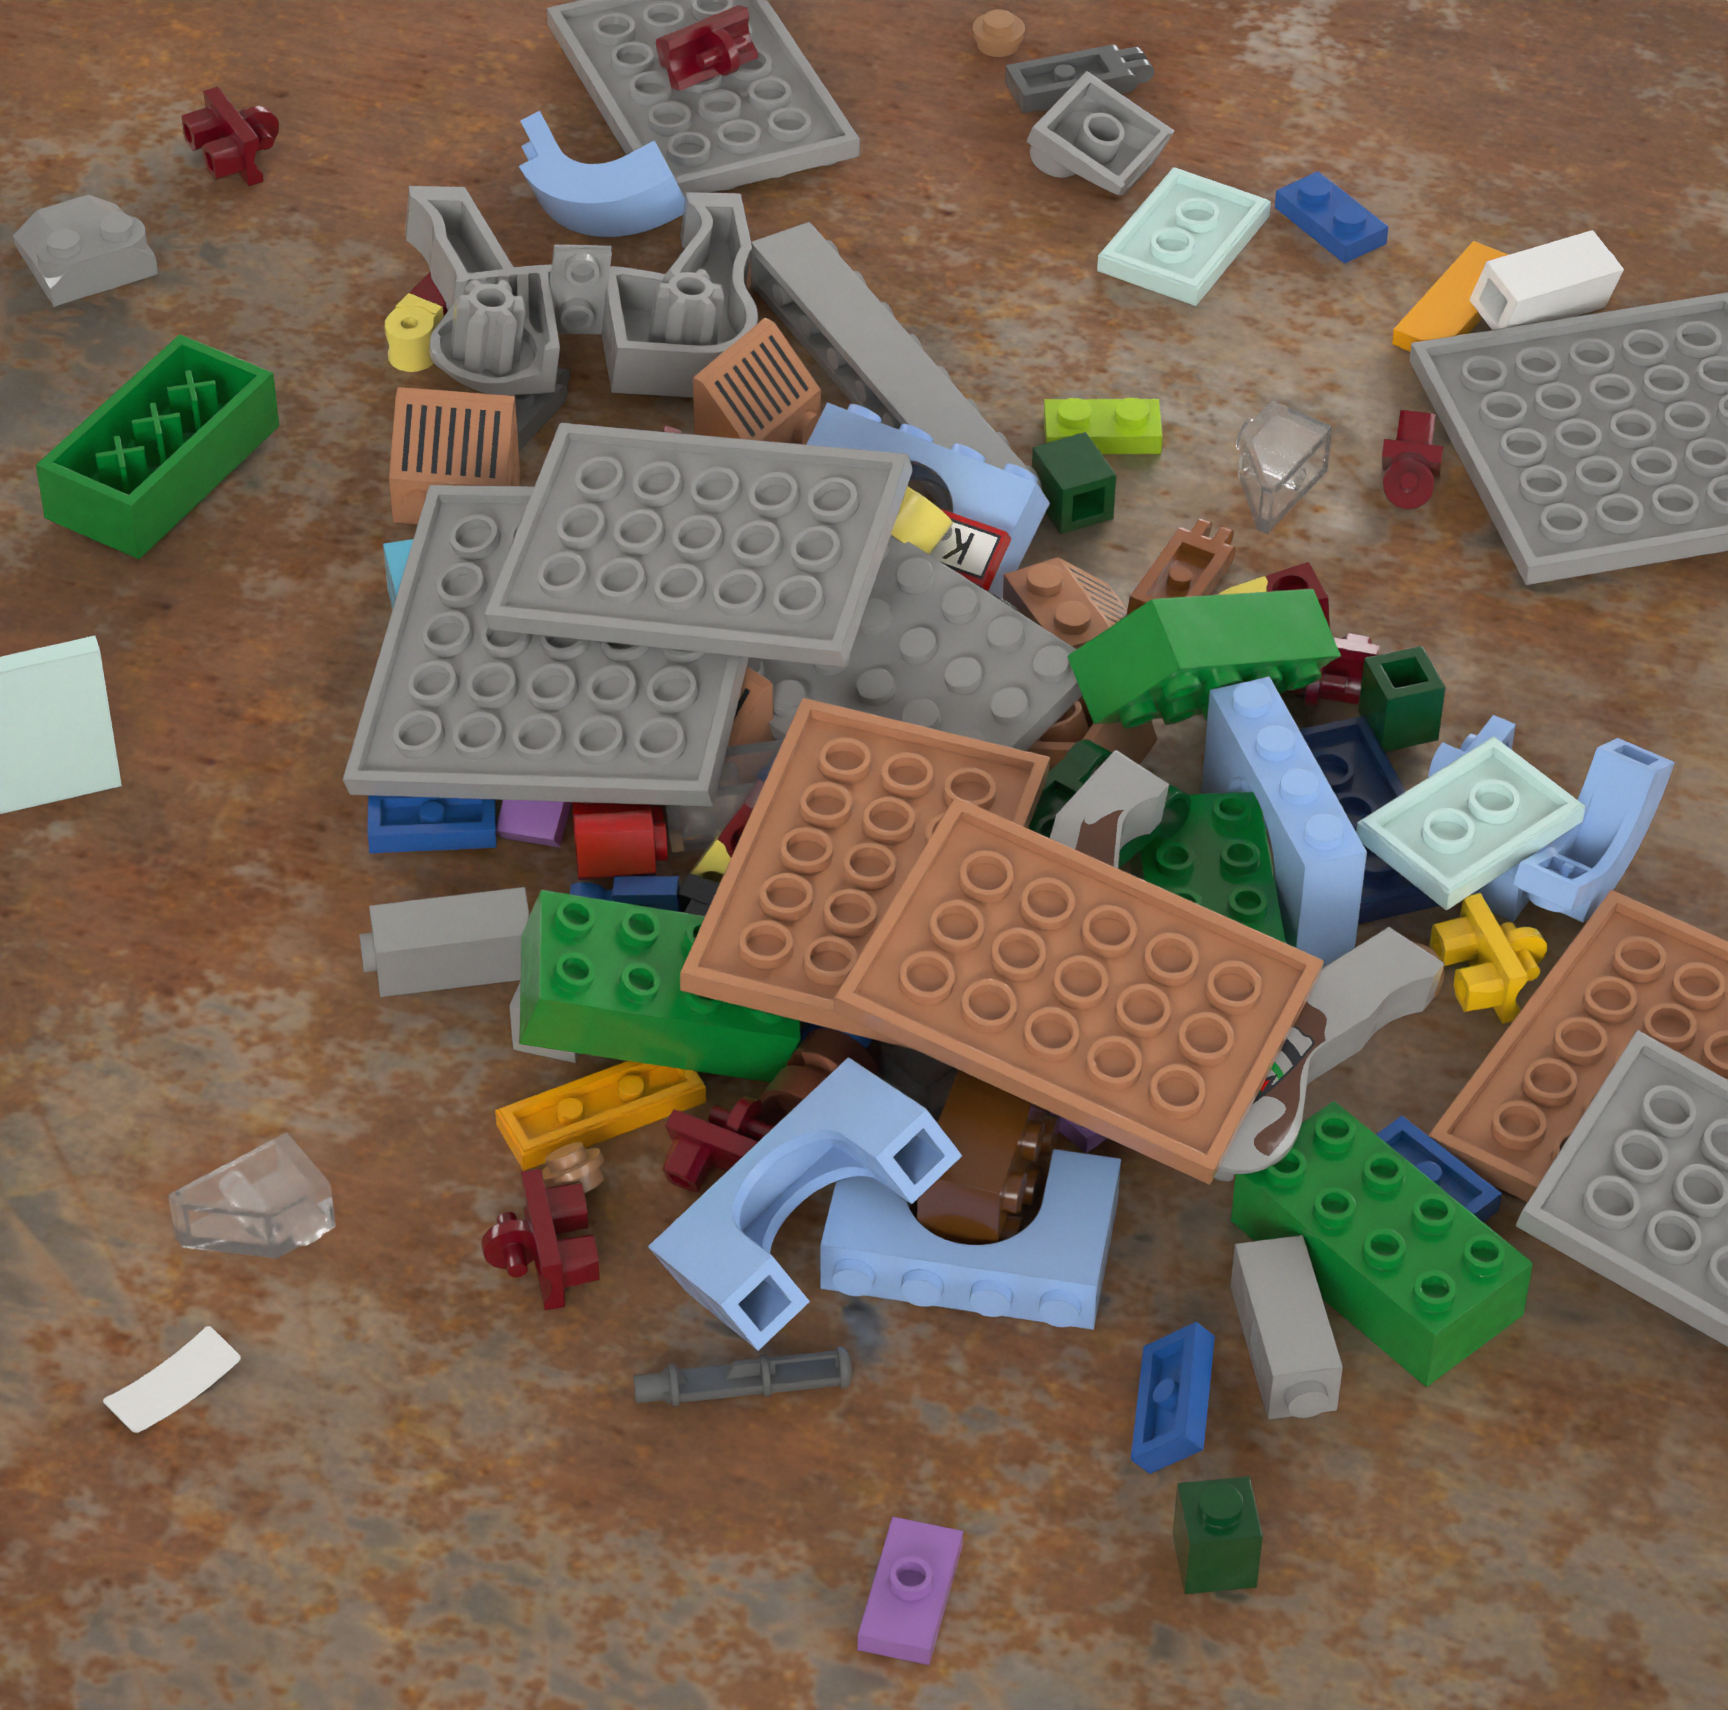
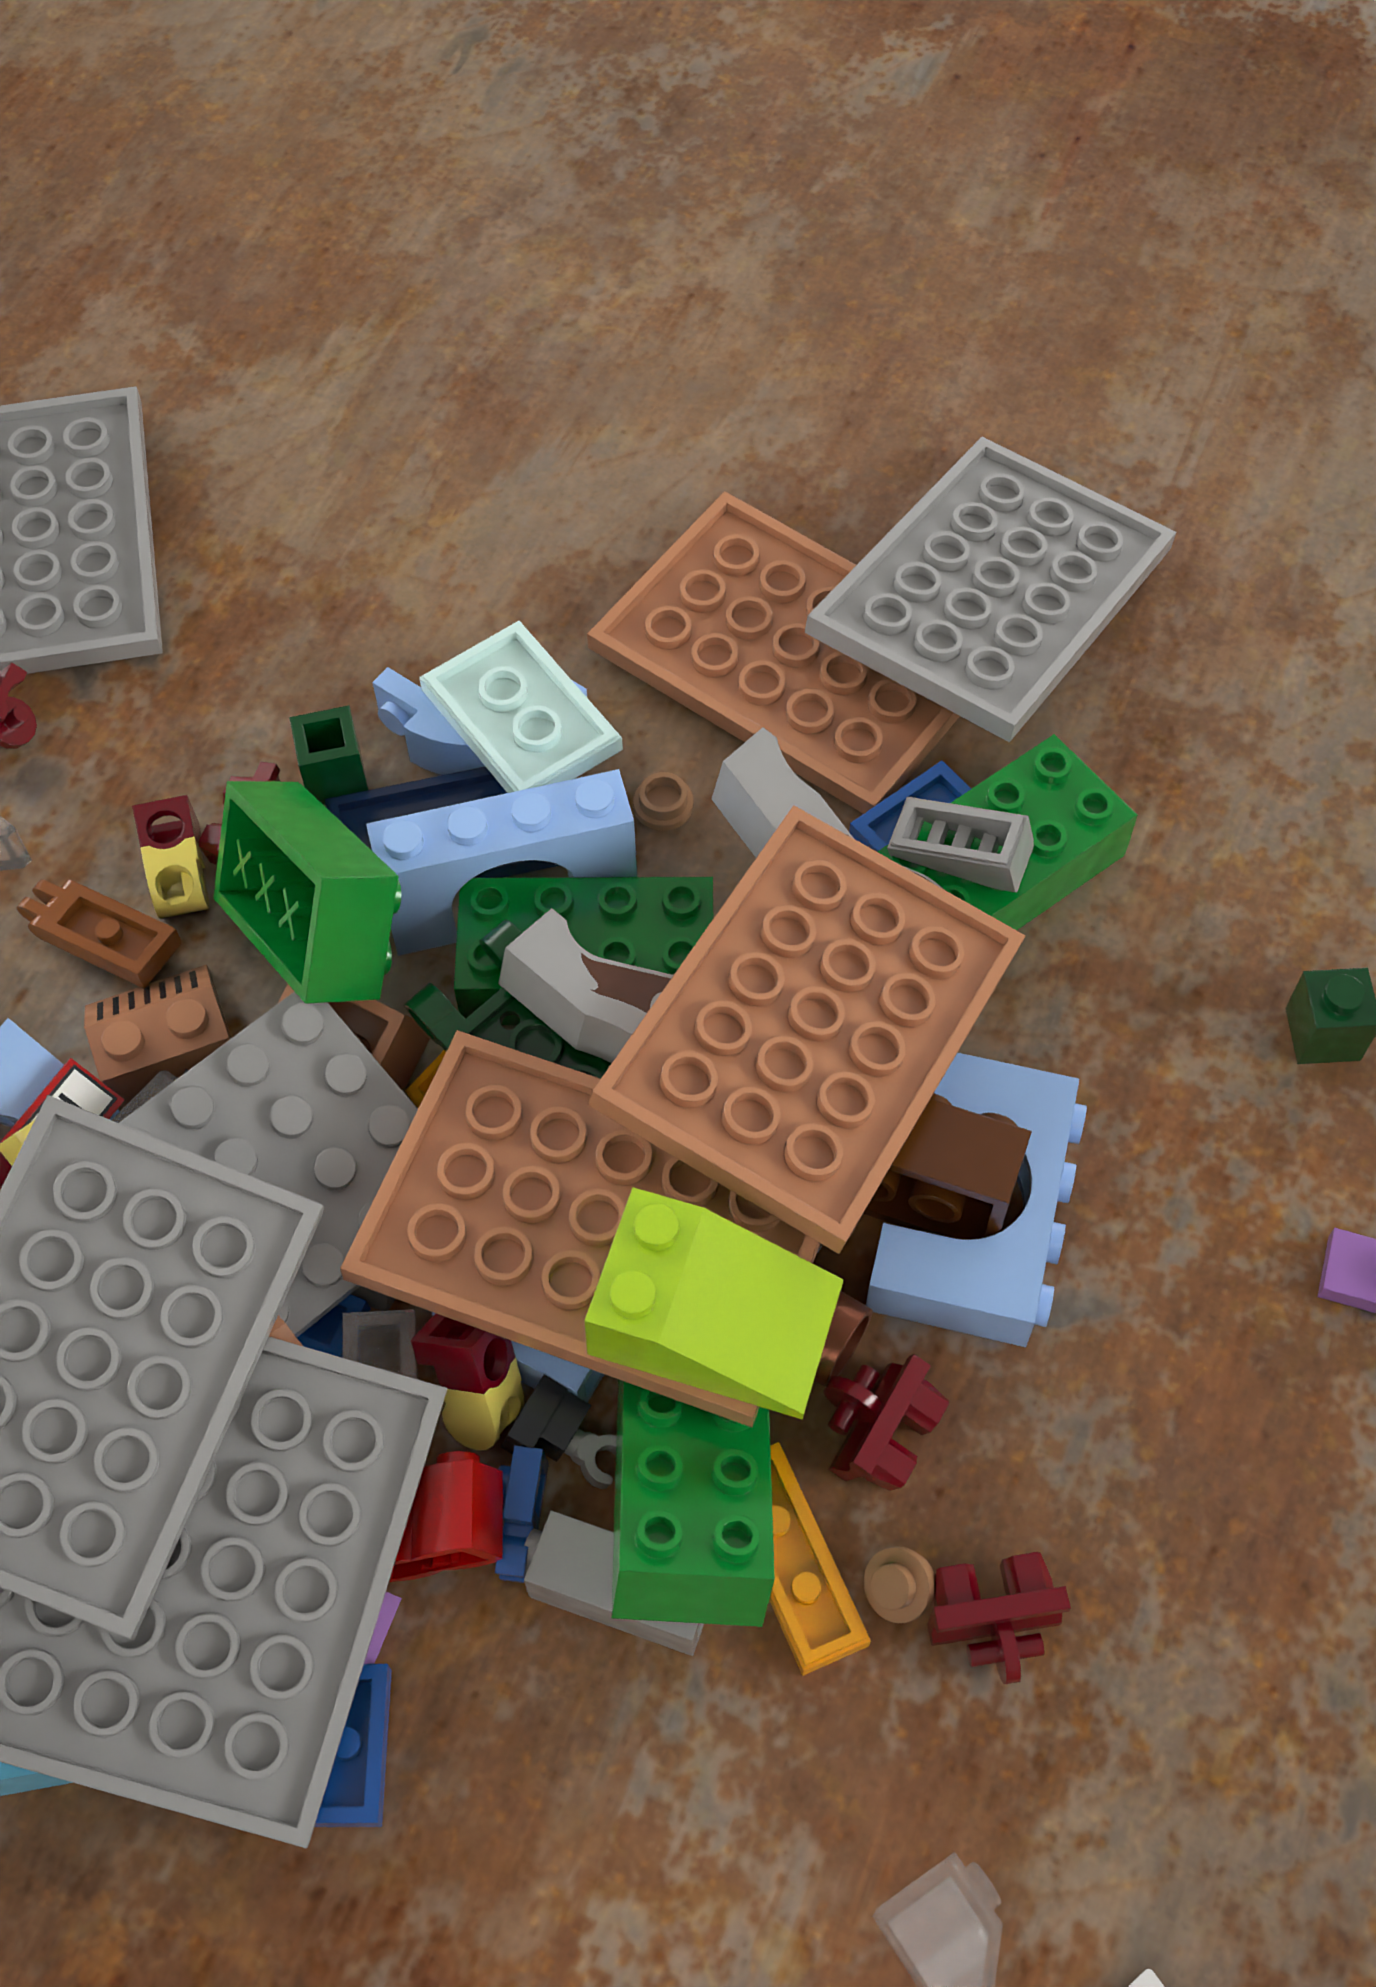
camera: 85 degrees left, 15 degrees up
light grey brick [359,887,530,997] -> none
dark grey piece [633,1347,853,1407] -> none
light blue arch [648,1057,962,1351] -> none
blue plate [1131,1322,1215,1474] -> none
light grey brick [1230,1235,1343,1420] -> none
yellow hips [1430,893,1547,1024] -> none
light blue arch [1512,738,1675,922] -> none
none -> lime slope [584,1187,843,1420]
none -> light grey slope [887,797,1034,892]

